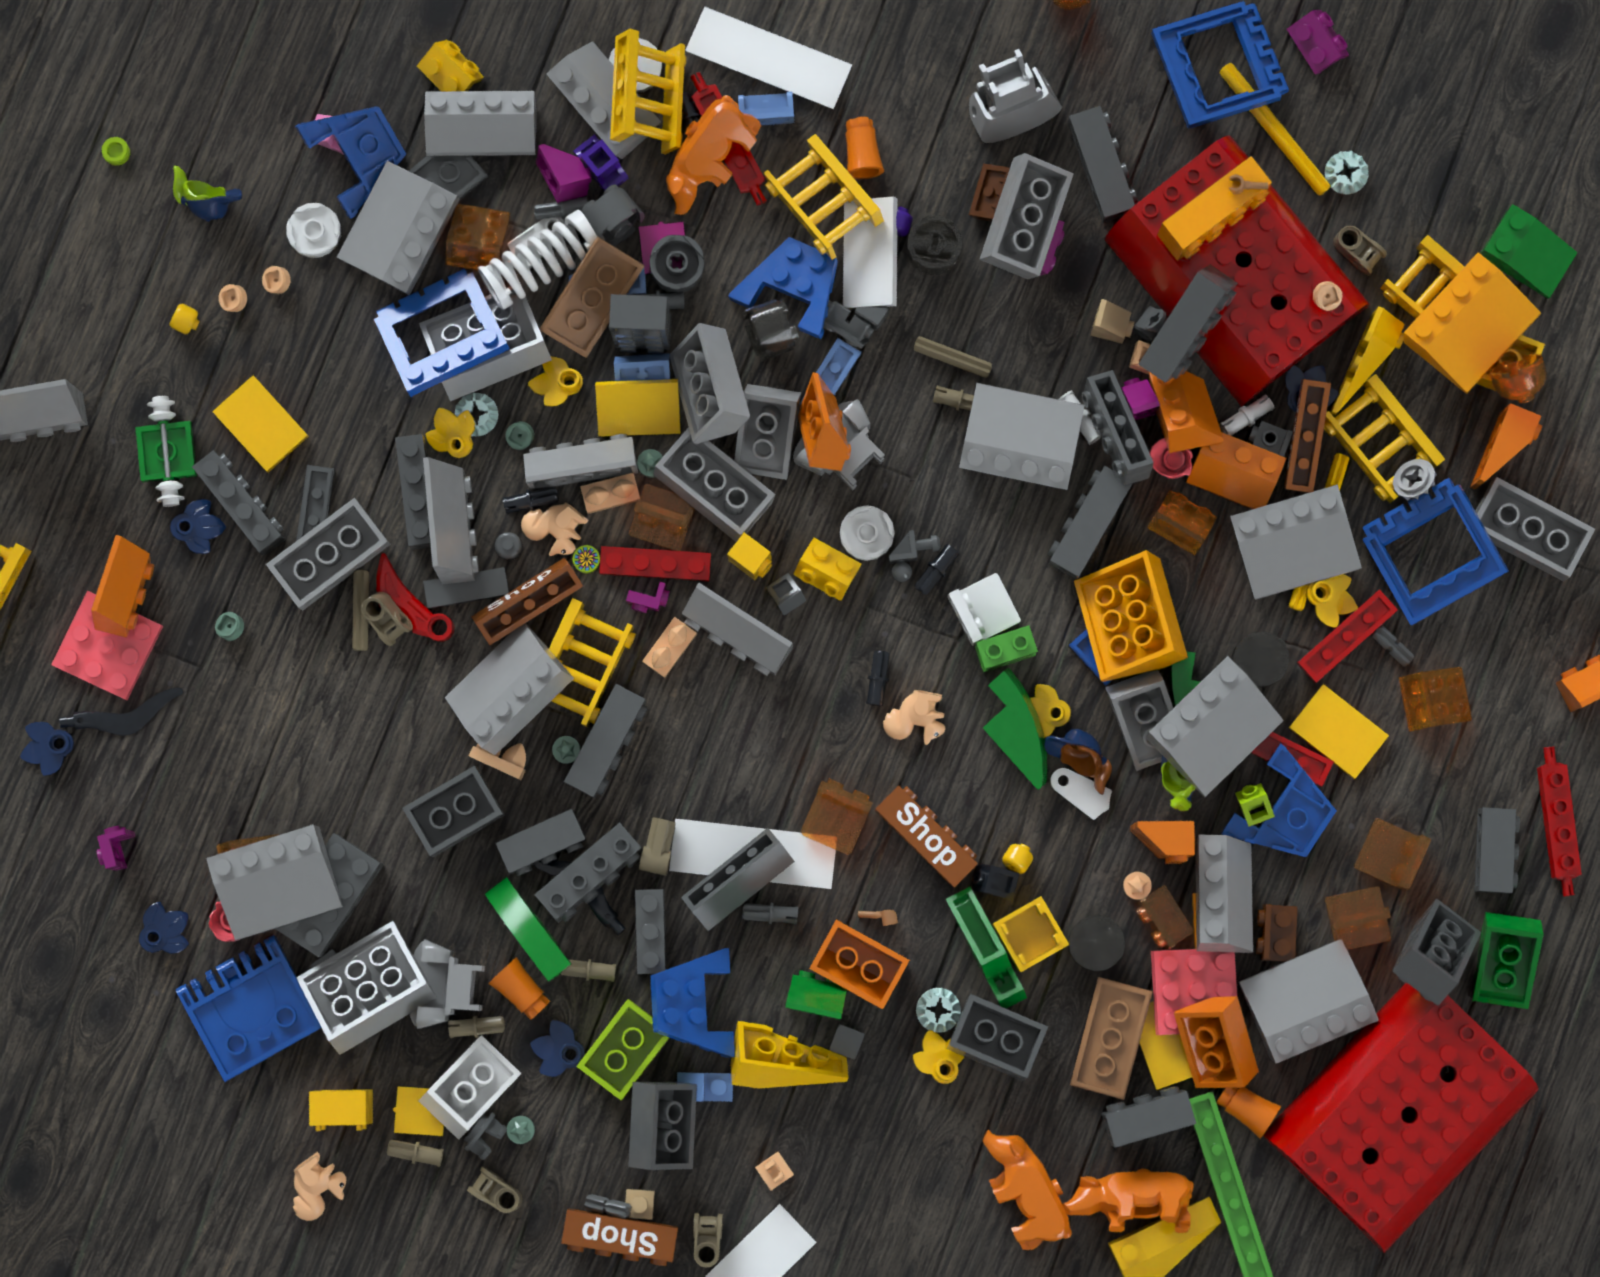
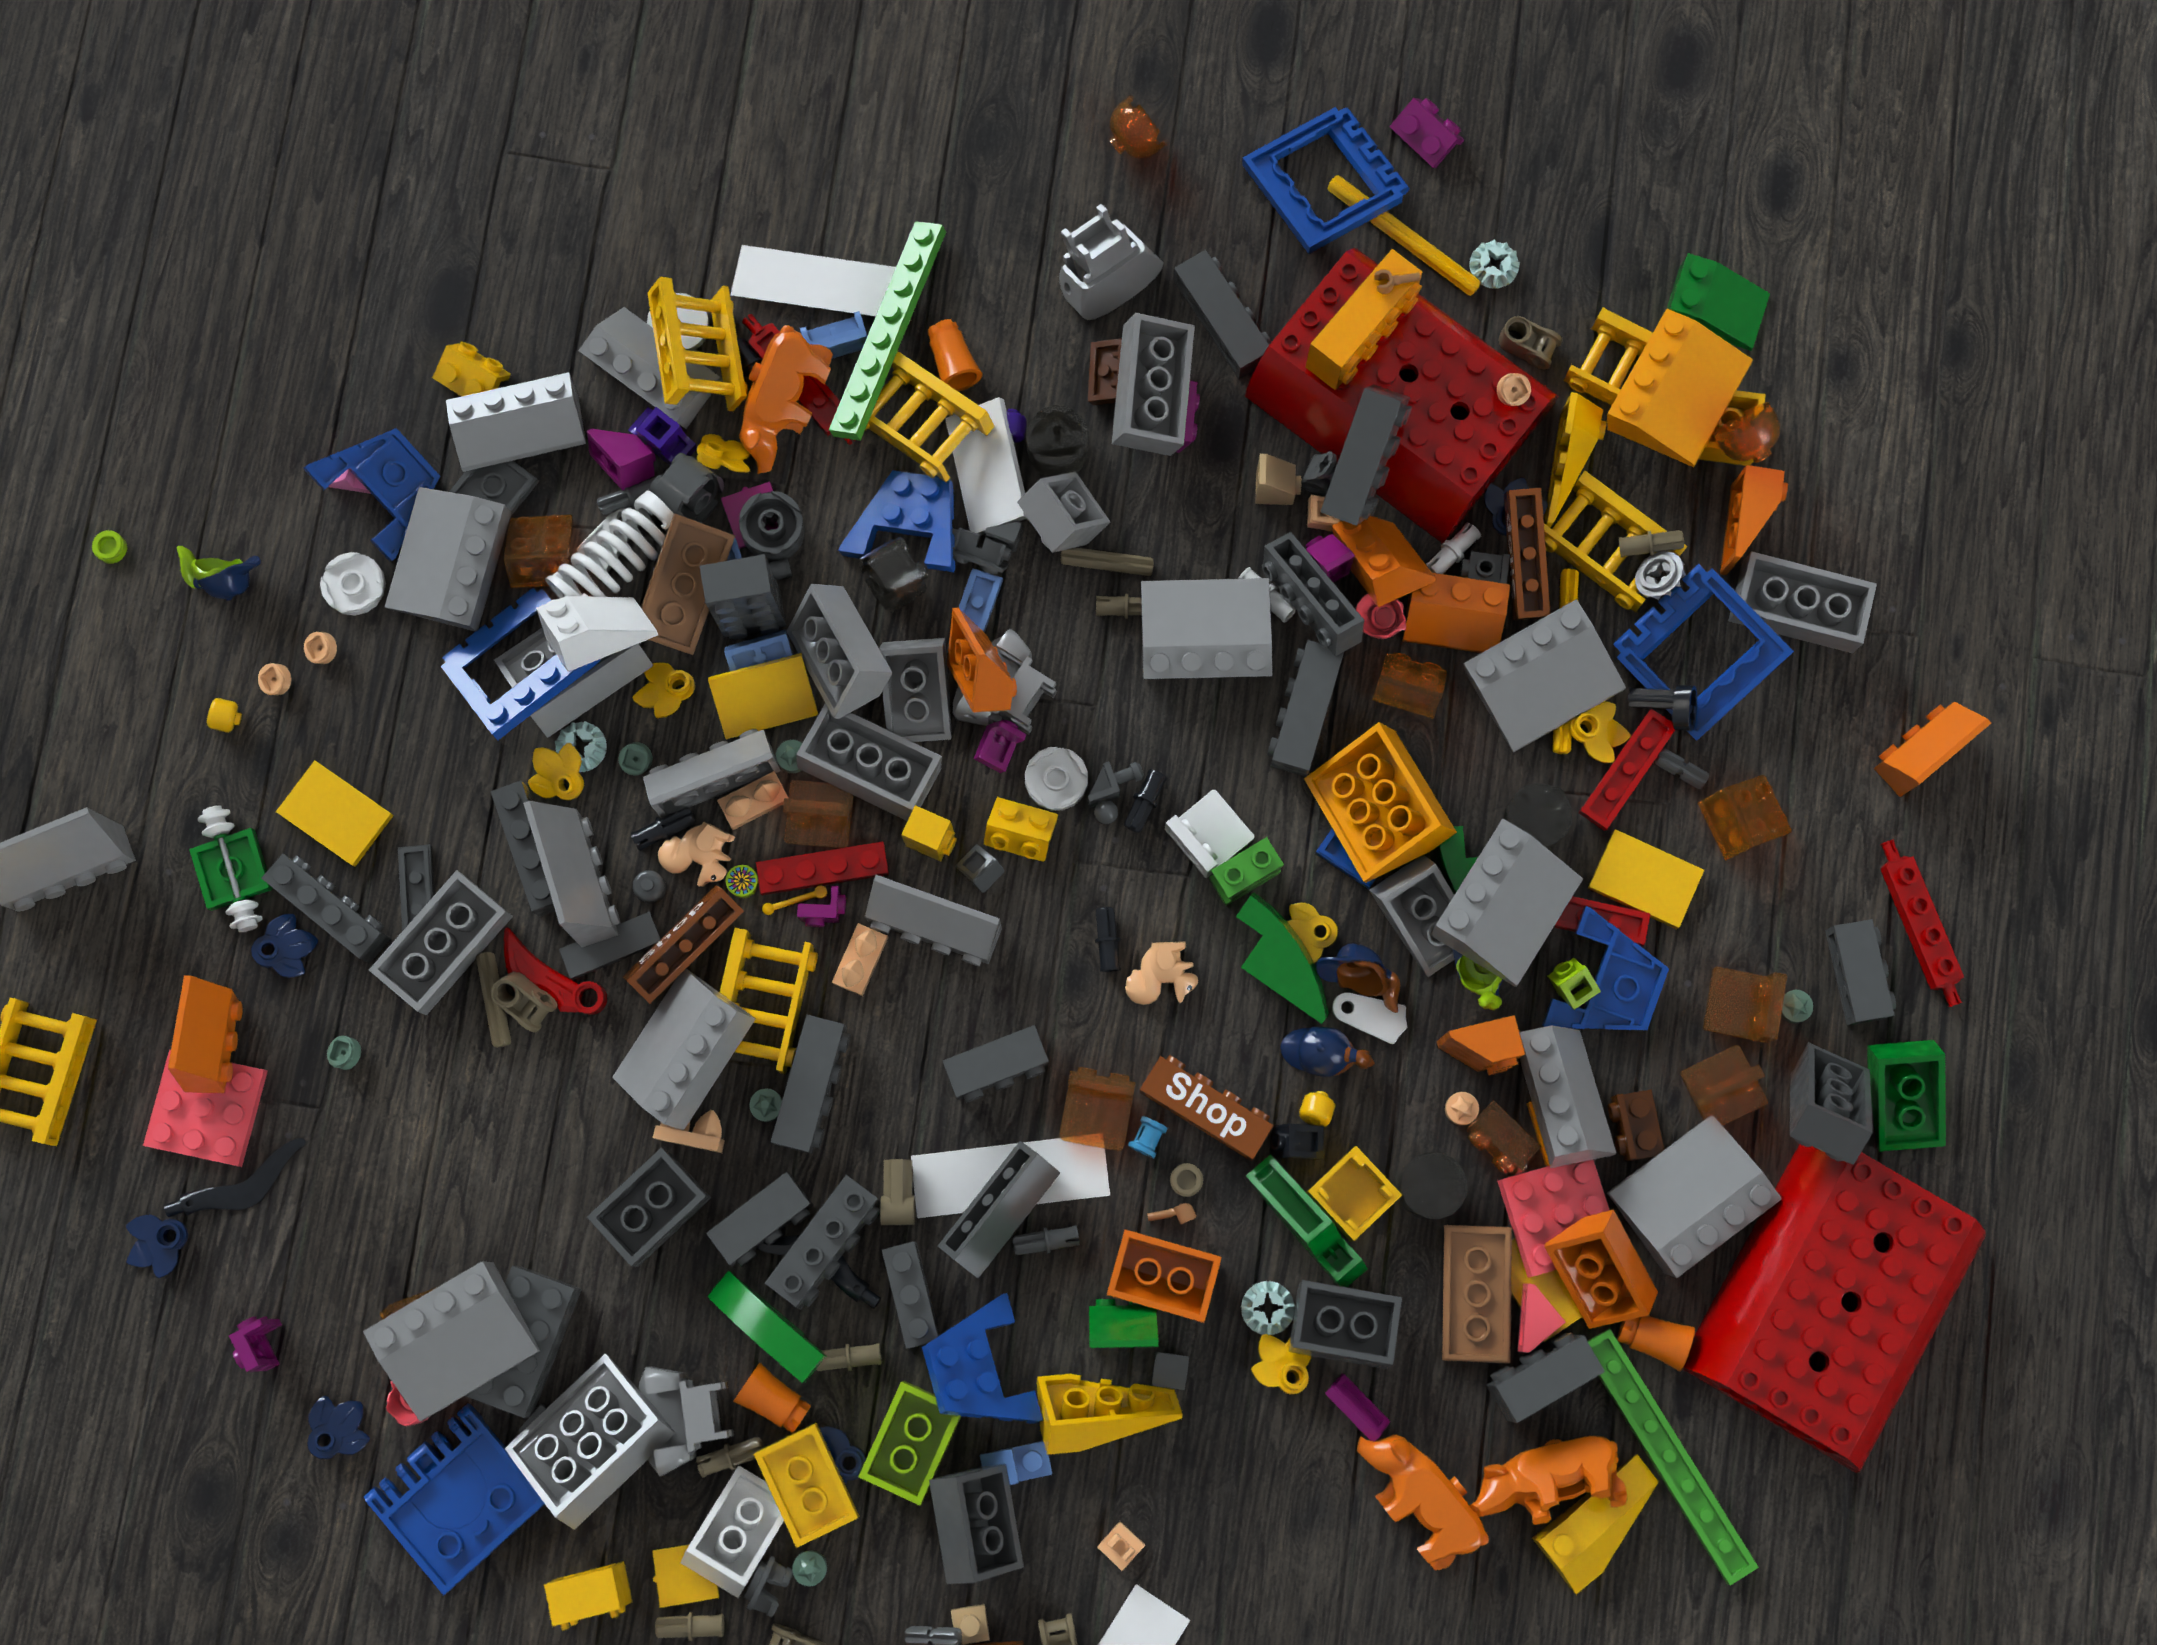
camera: 15 degrees left, 5 degrees down
none -> white slope [536,596,658,672]
none -> yellow plate [697,434,750,473]
none -> yellow plate [754,1423,859,1548]
none -> yellow hinge [762,885,827,915]
none -> plate [829,222,946,441]
none -> dark grey brick [942,1025,1049,1103]
none -> magenta bracket [974,720,1026,773]
none -> light grey brick [1017,472,1110,553]
none -> dark azure bush [1128,1116,1168,1159]
none -> dark tan tile [1170,1163,1203,1197]
none -> dark blue hair [1281,1027,1375,1077]
none -> magenta tile [1325,1373,1390,1441]
none -> coral slope [1518,1284,1566,1353]
none -> dark tan axle [1619,530,1684,558]
none -> black piece [1628,685,1697,731]
none -> sand green tile [1778,990,1813,1023]

